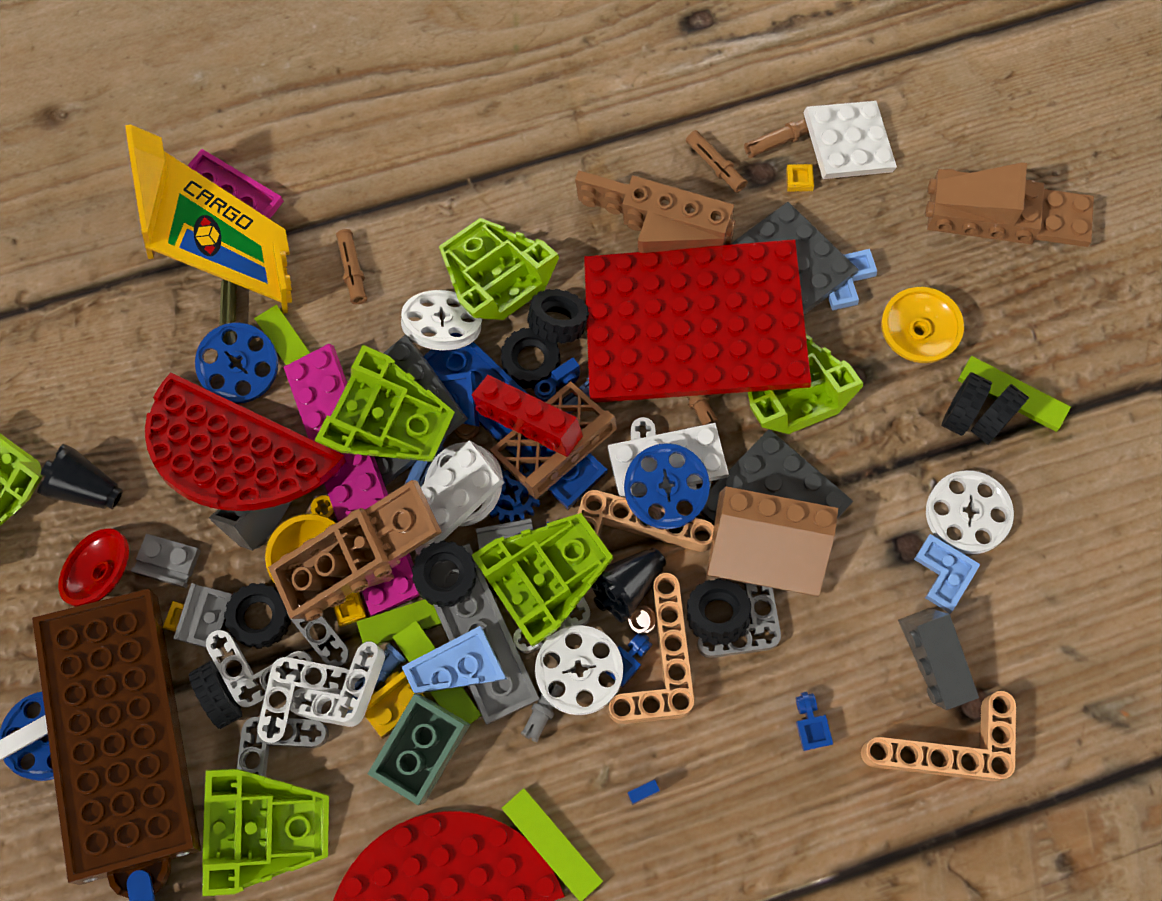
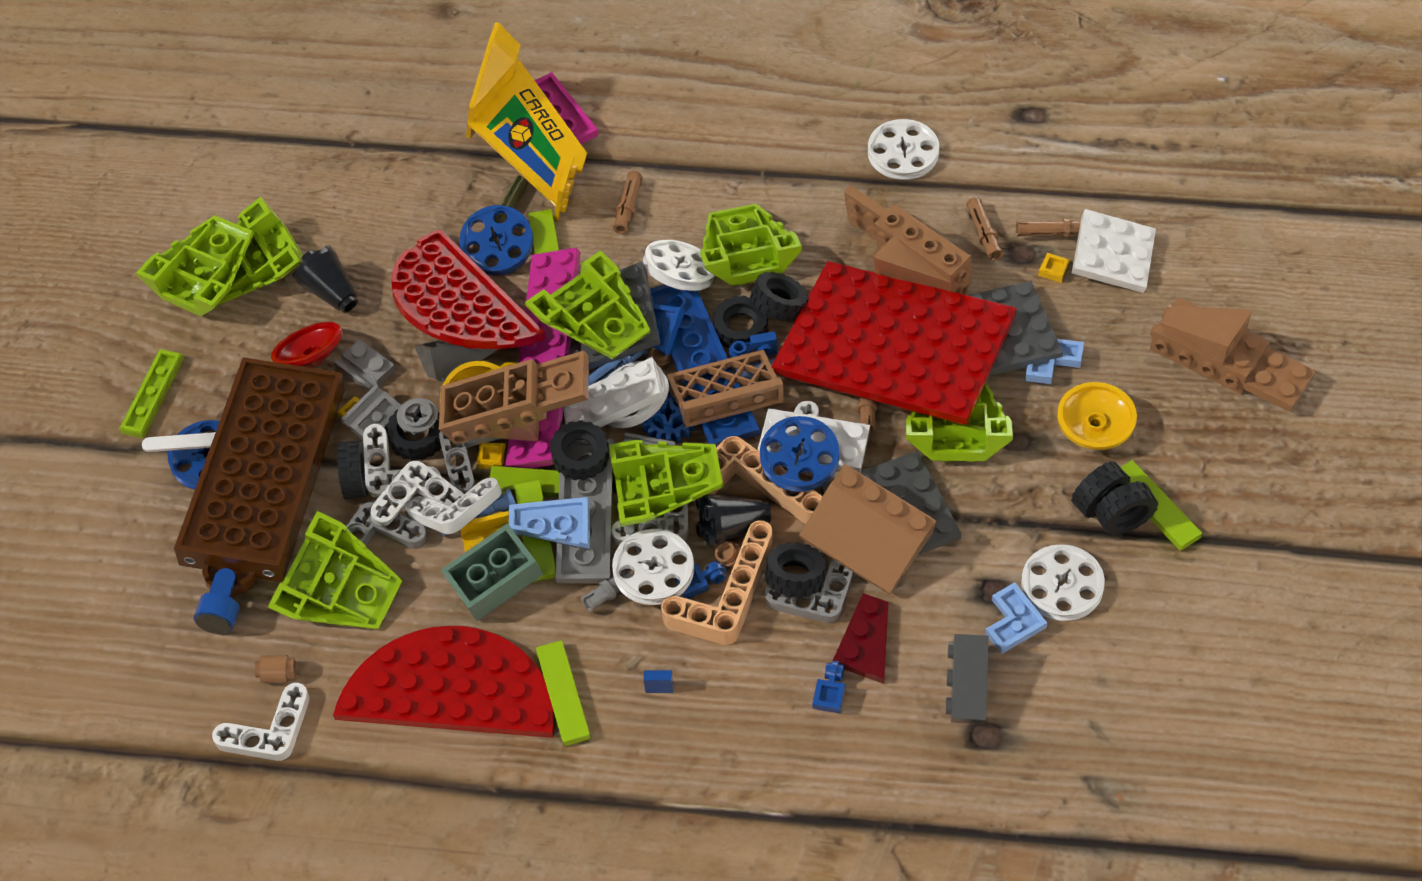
camera: 25 degrees right, 15 degrees down
red brick [471,375,583,457] -> none
light nougat beam [861,691,1016,781] -> none
none -> light grey gear [397,398,438,435]
none -> dark red wing [832,593,888,684]
none -> white wedge [868,119,939,180]

